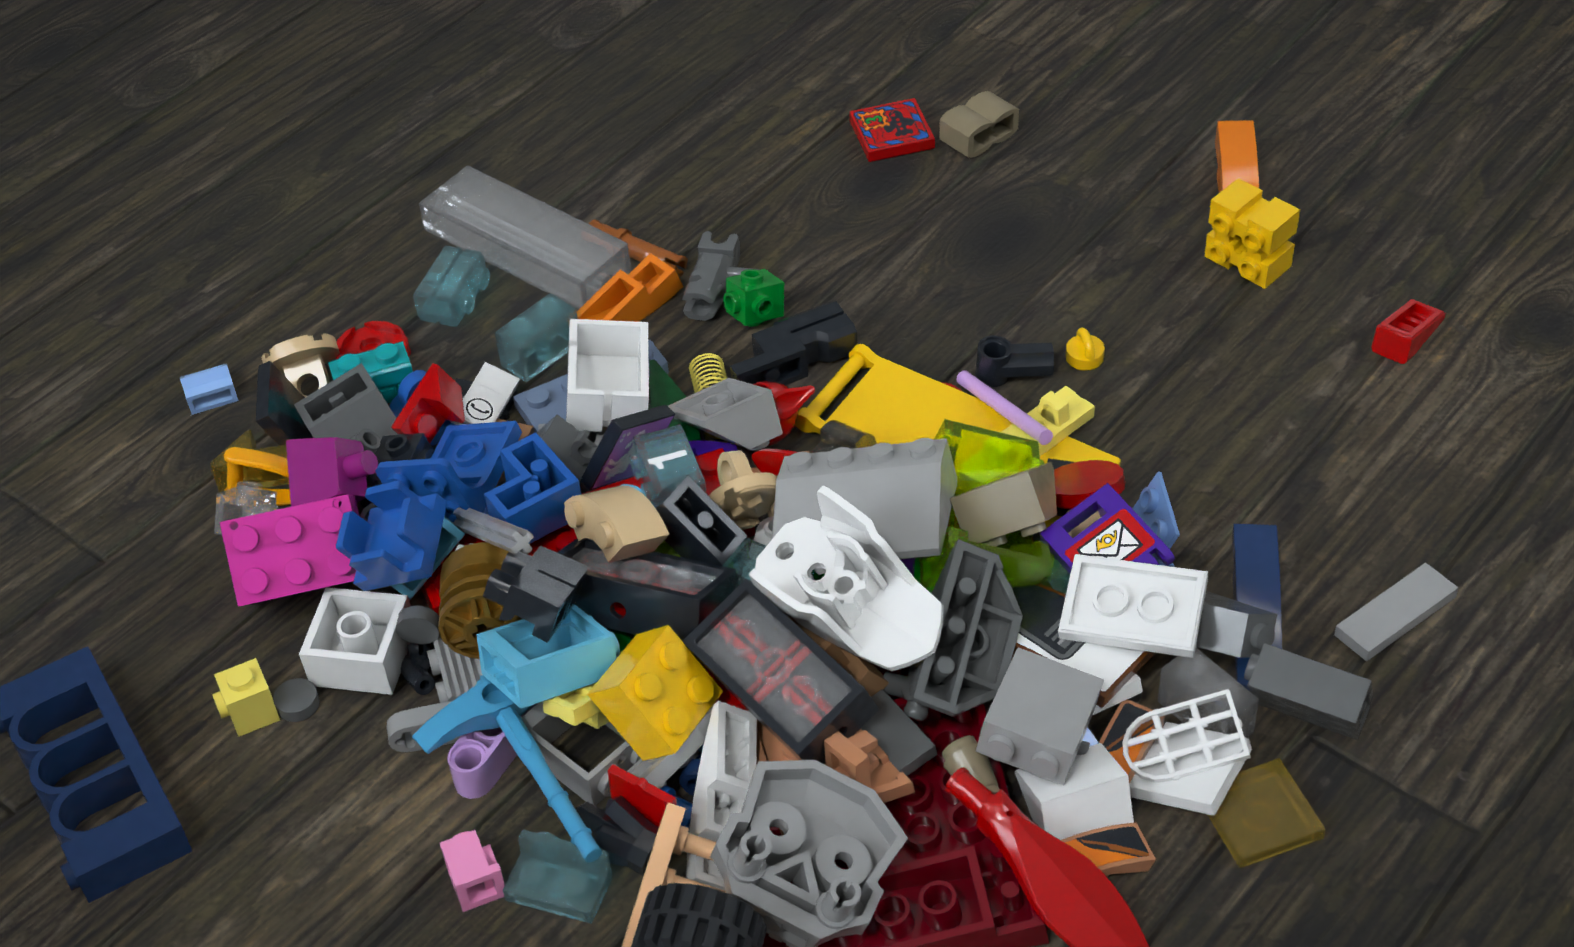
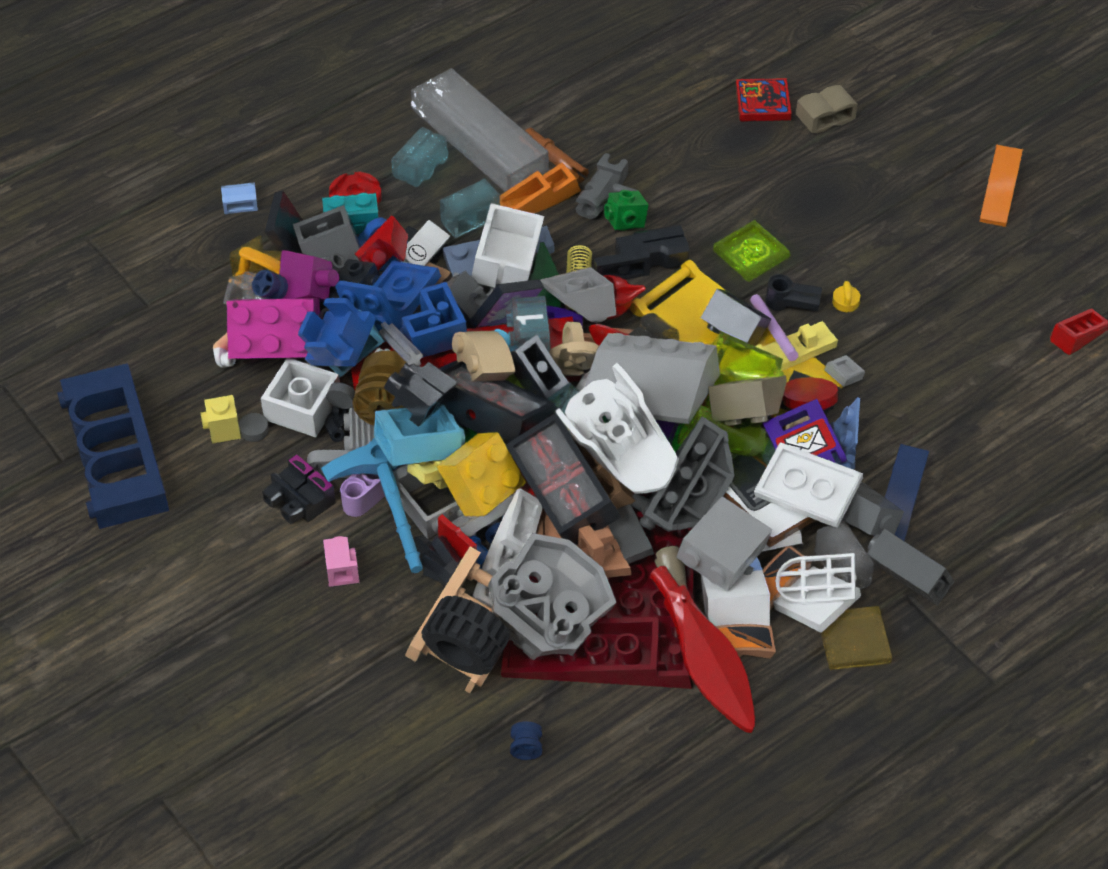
camera: 10 degrees right, 5 degrees up
tan tile [261,334,339,397] -> none
clear light blue bracket [503,830,613,924] -> none
yellow brick [1204,178,1300,289] -> none
light grey tile [1334,563,1458,661] -> none
none -> white arm [213,333,236,368]
none -> dark blue wheel [252,269,288,299]
none -> black hips [262,454,336,524]
none -> brick [700,289,771,349]
none -> clear neon green tile [713,220,790,282]
none -> light grey tile [824,355,865,387]

